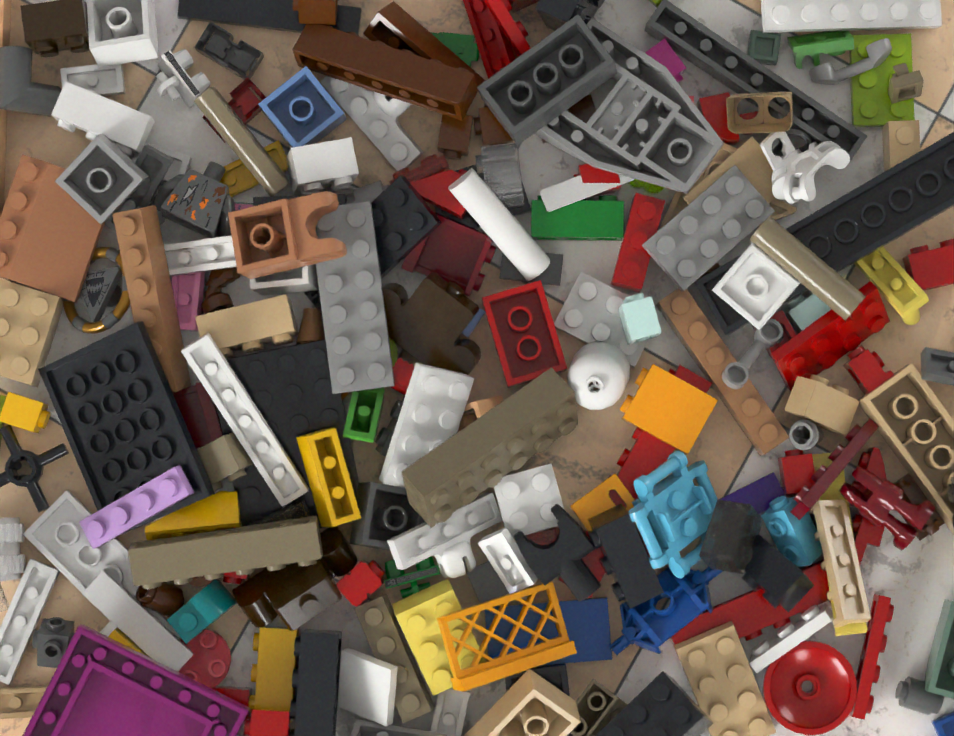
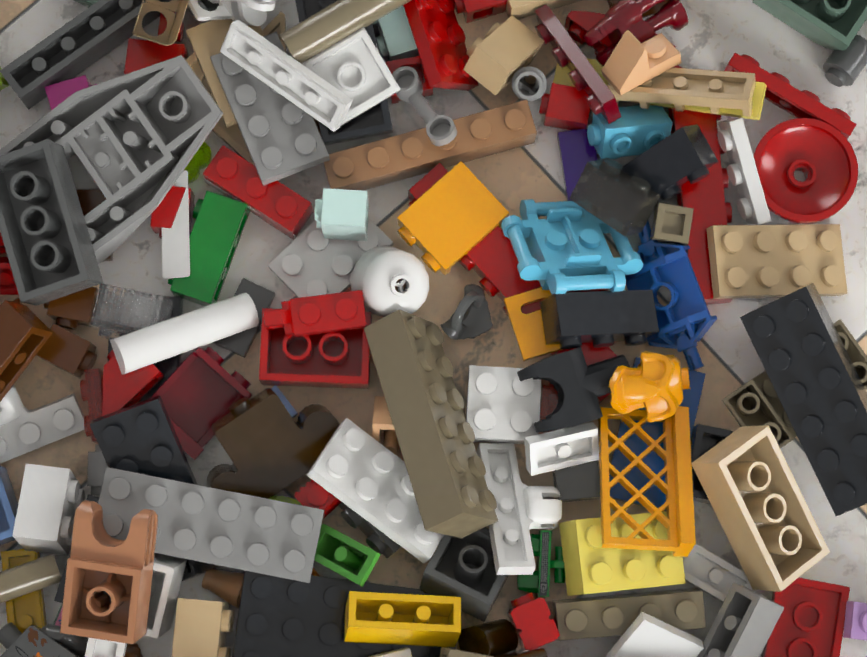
camera: 75 degrees left, 5 degrees down
none -> white tile [220,19,353,132]
none -> red hinge [263,290,367,337]
none -> dark grey piece [441,284,493,340]
none -> light nougat slope [601,30,681,96]
none -> light orange head [609,351,690,422]
none -> dark tan tile [650,203,694,245]

